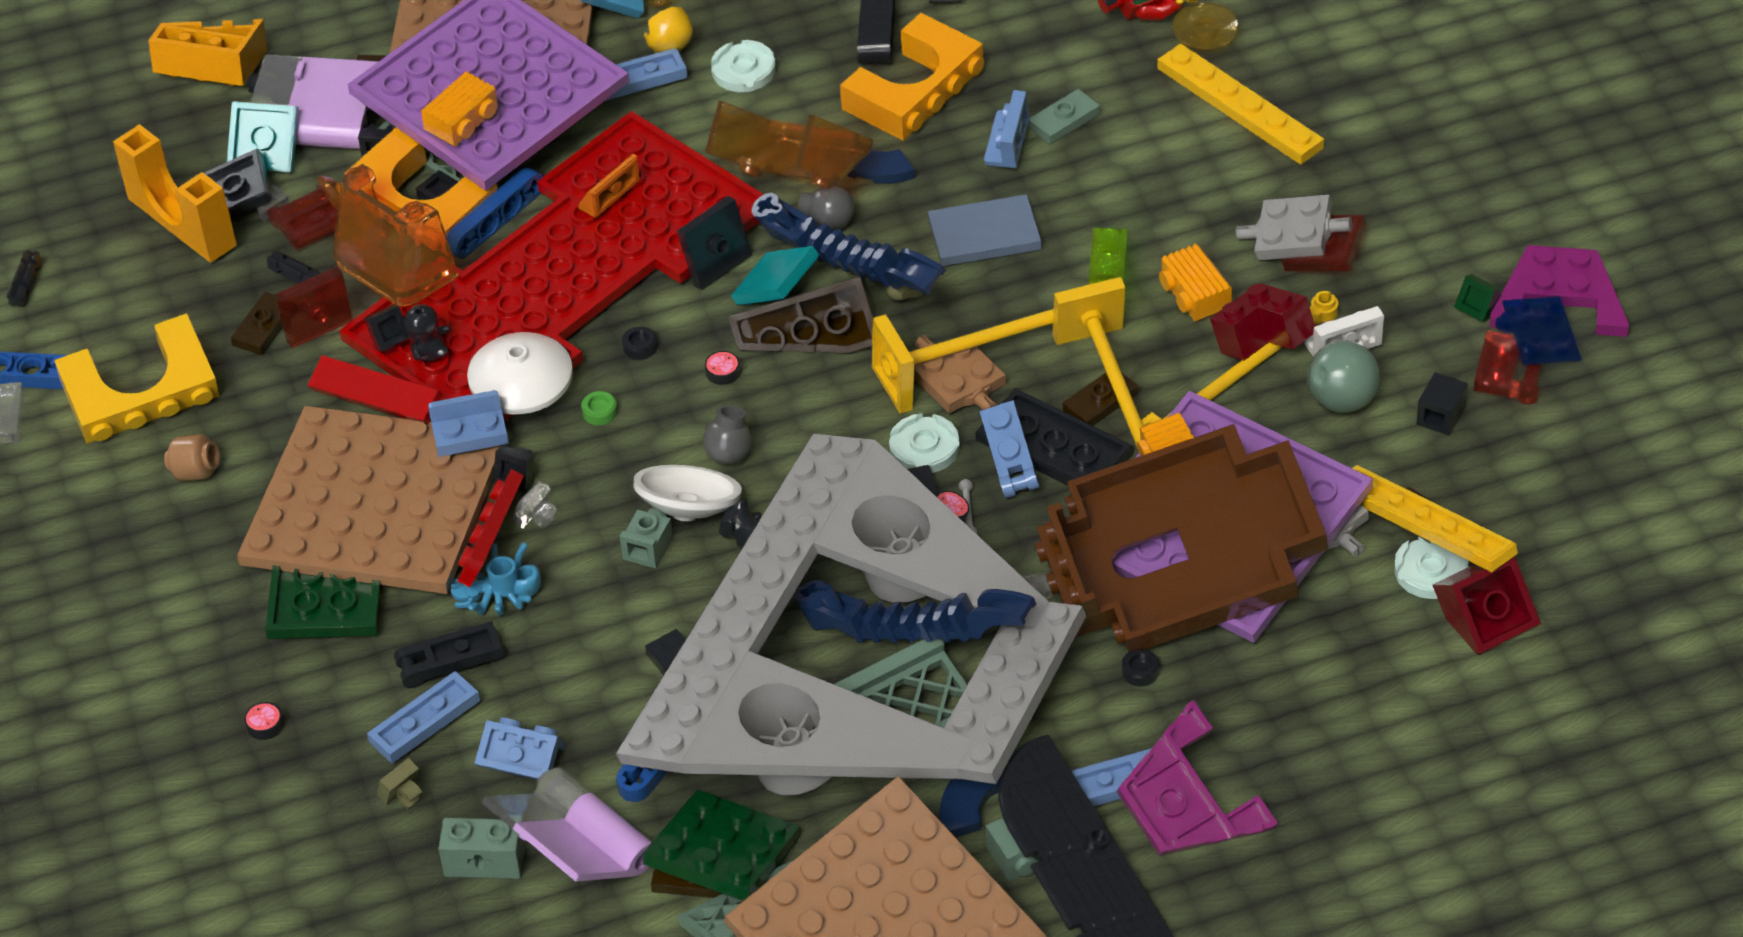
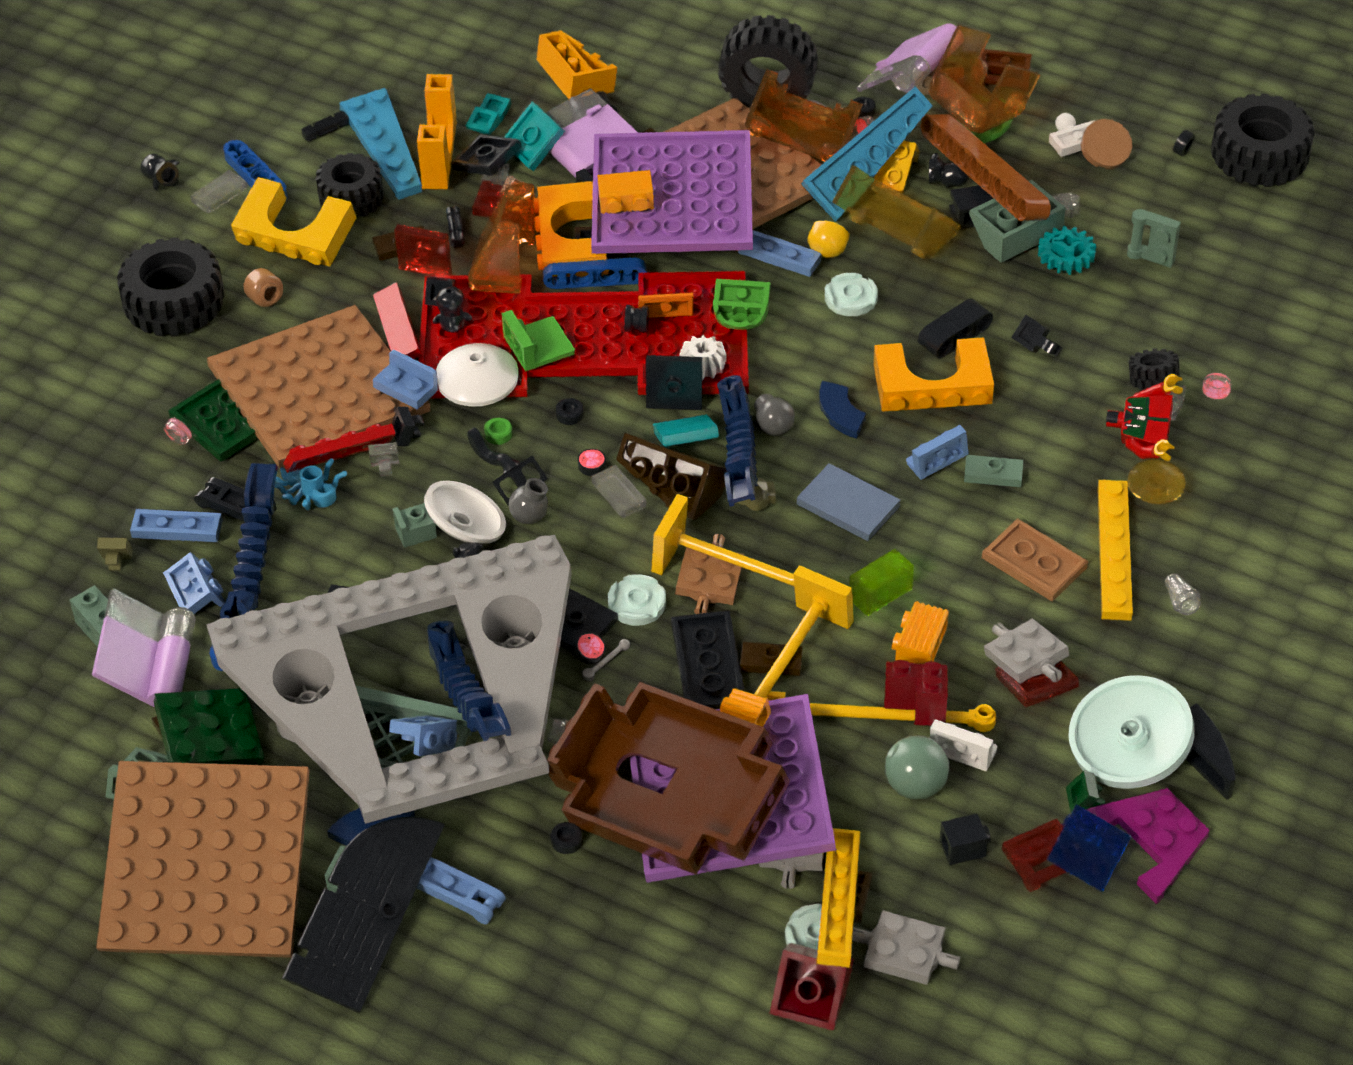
camera: 45 degrees right, 0 degrees up
tile [244,702,284,740] -> none
clear orange windscreen [705,101,873,189] -> none
medium blue plate [979,400,1040,499] -> none
magenta wing [1117,700,1278,856] -> none
none -> black tyre [117,238,225,337]
none -> clear tile [164,418,192,445]
none -> dark blue piece [220,463,278,619]
none -> black tyre [316,153,384,219]
none -> dark azure wing [339,88,422,200]
none -> medium blue bracket [389,715,457,756]
none -> teal slope [466,93,511,135]
none -> black piece [467,427,548,506]
none -> bright green bracket [502,310,575,372]
none -> clear tile [592,465,646,518]
none -> black wheel [624,305,649,333]
none -> white gear [679,334,727,381]
none -> bright green slope [713,279,770,330]
none -> light grey plate [852,911,960,985]
none -> medium nougat tile [982,518,1088,602]
none -> light aqua dish [1069,676,1195,788]
none -> clear cone [1165,574,1201,615]
none -> black slope [1186,703,1236,800]

